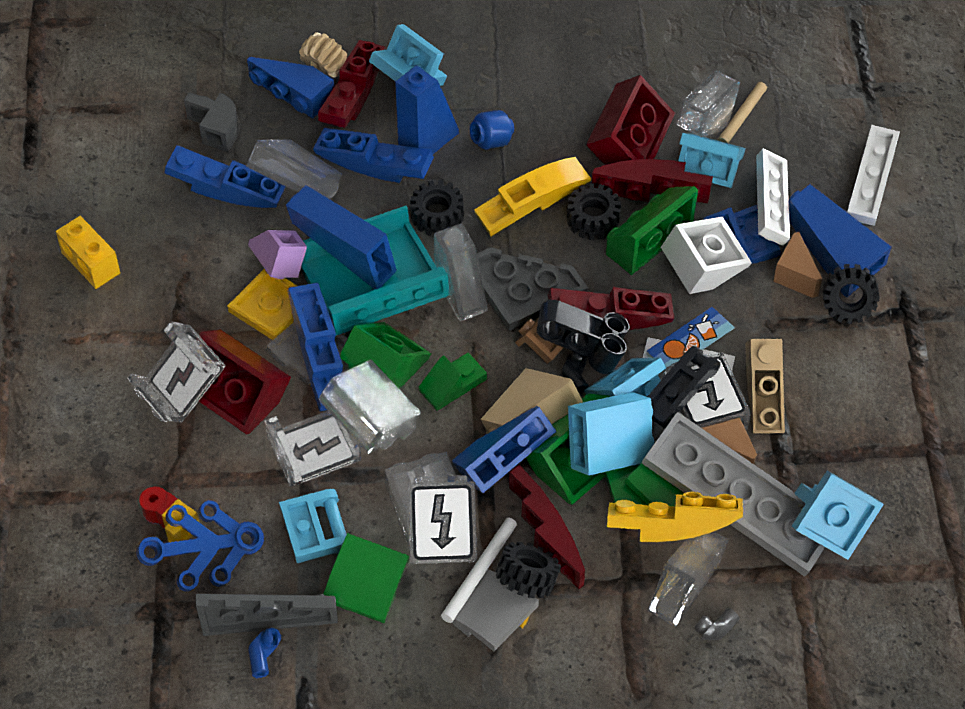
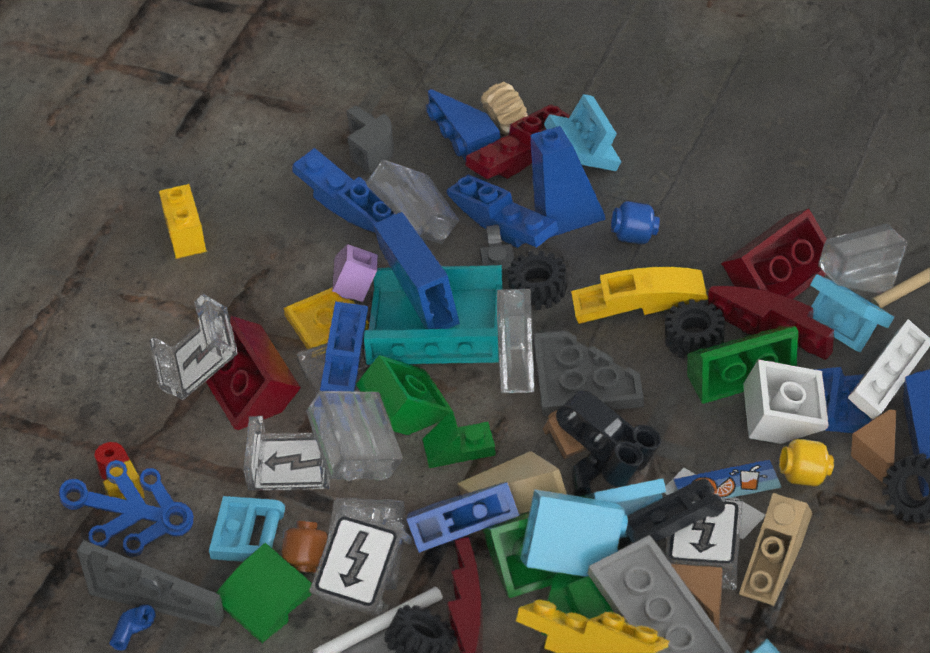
camera: 30 degrees right, 10 degrees down
dark red slope [547,287,674,330] -> none
none -> dark orange head [281,521,329,573]
none -> dark grey plate [480,225,514,278]
none -> yellow head [779,439,834,486]

